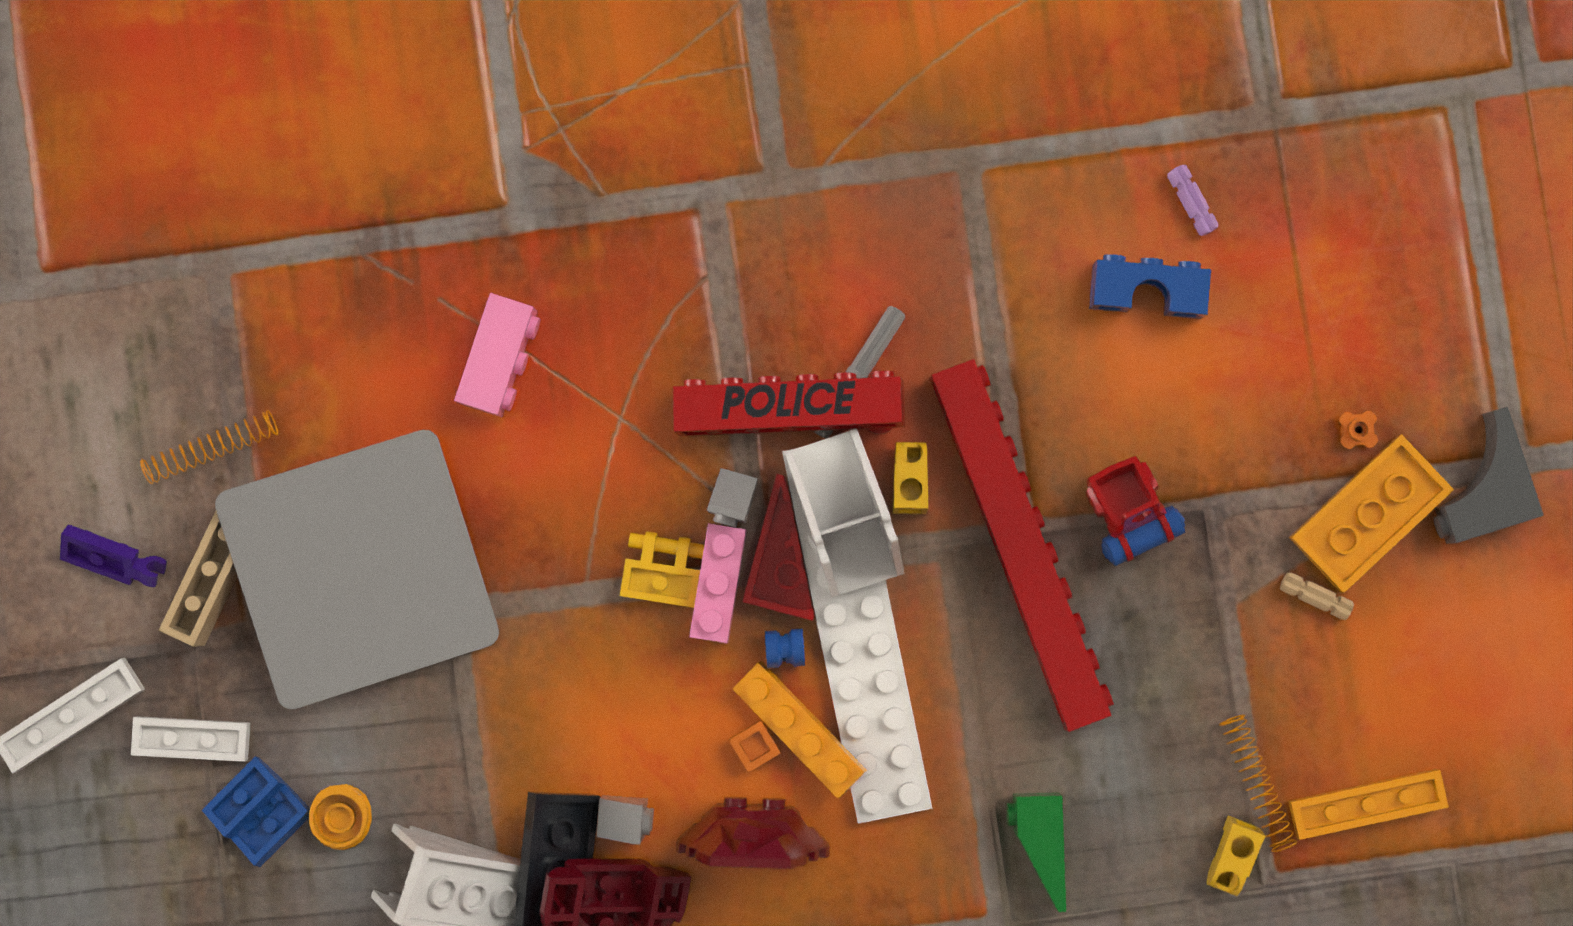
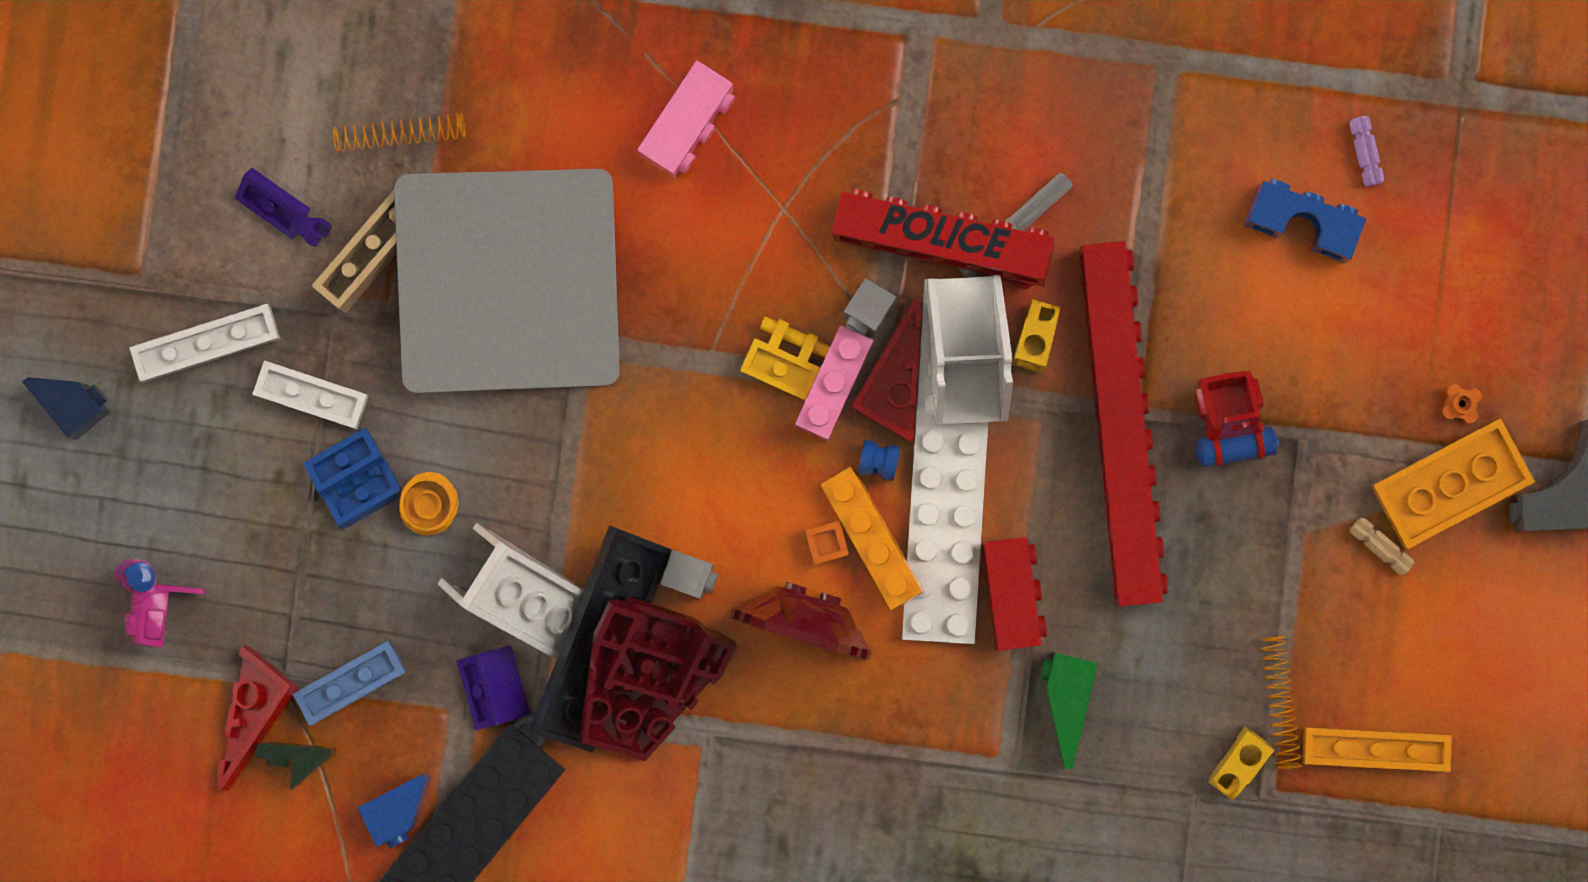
camera: 10 degrees right, 0 degrees up
none -> red brick [981,537,1047,651]

